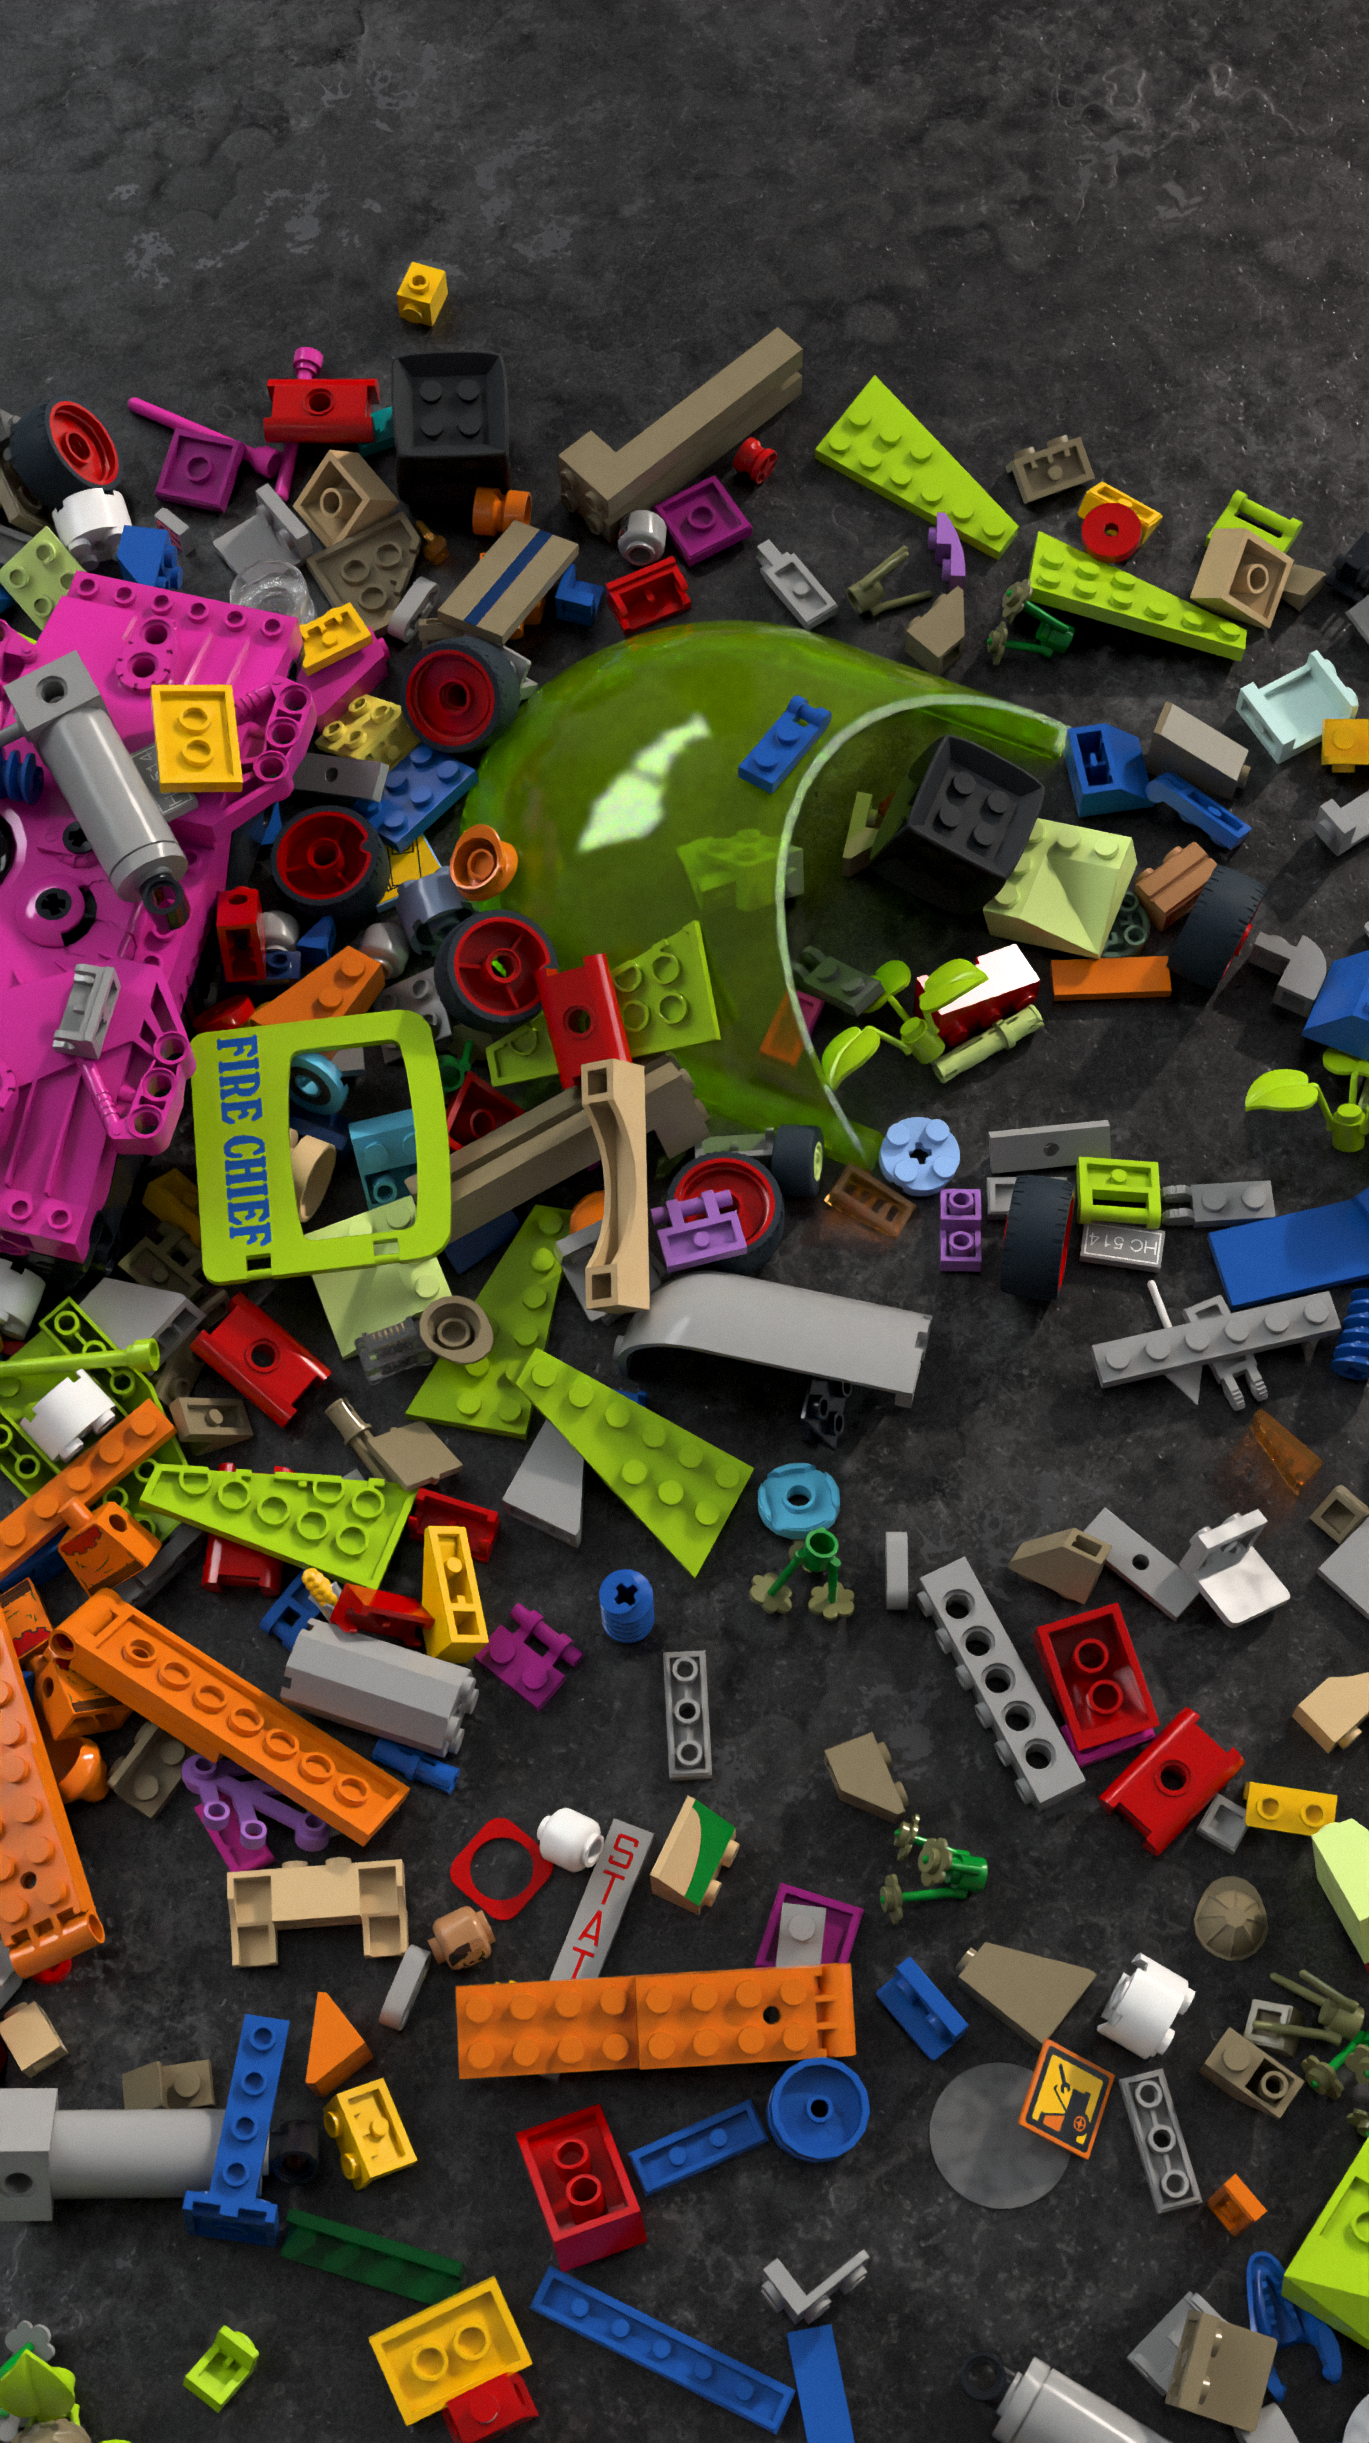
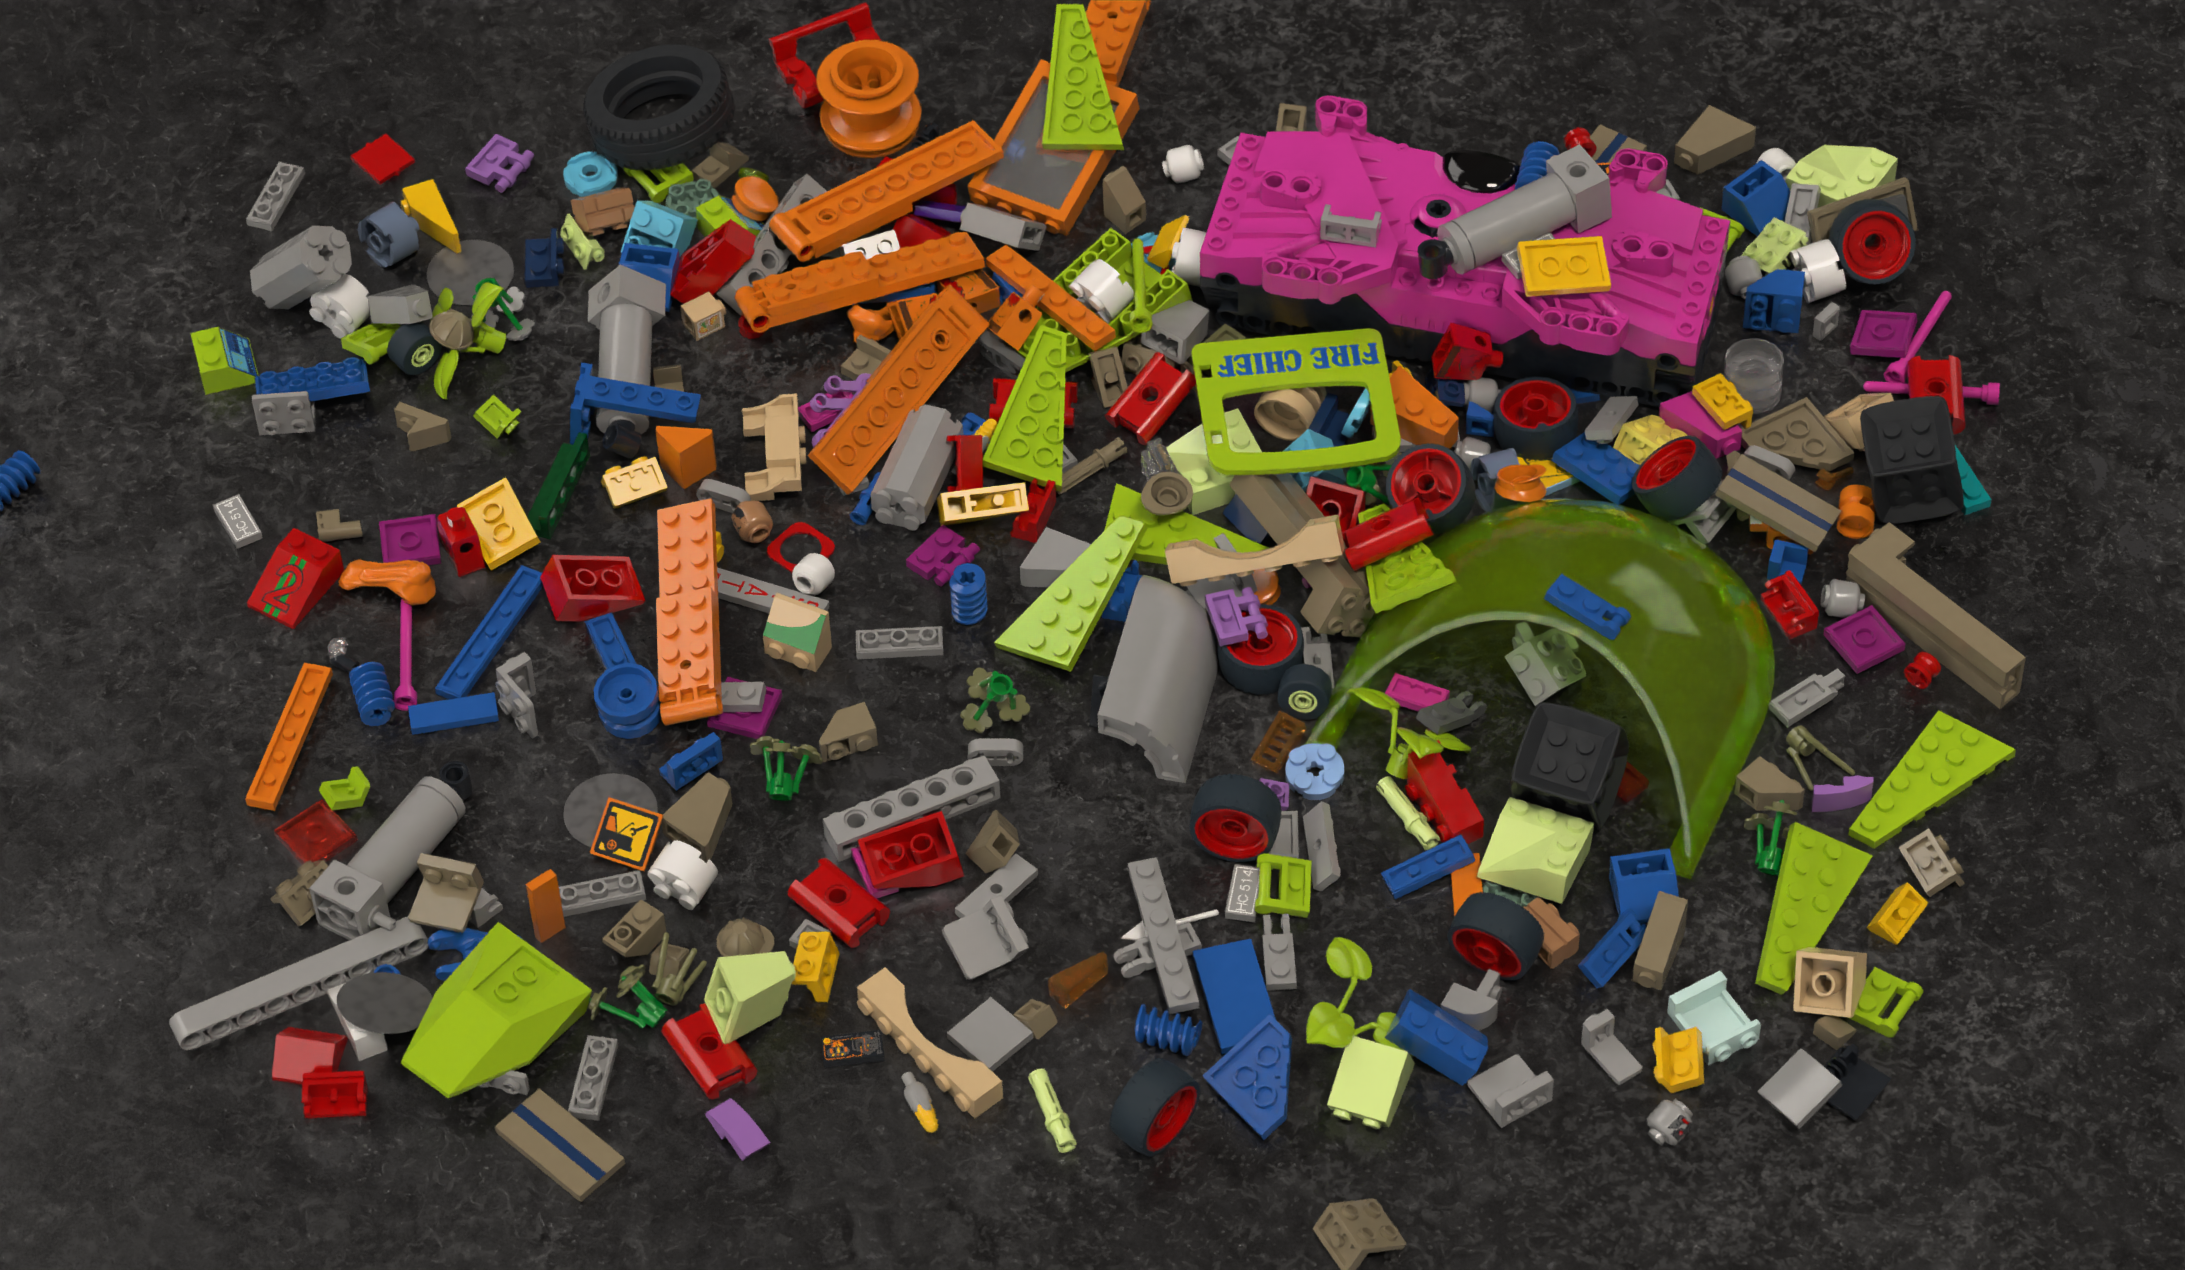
camera: 90 degrees right, 15 degrees down
red piece [192,994,256,1035] -> none
light grey bracket [213,483,313,594] -> none
dark tan piece [365,1420,463,1492] -> none
yellow brick [396,262,448,327] -> none
medium azure tile [758,1463,840,1539] -> none
red piece [1082,503,1141,563] -> none
none -> blue tile [1381,834,1475,900]

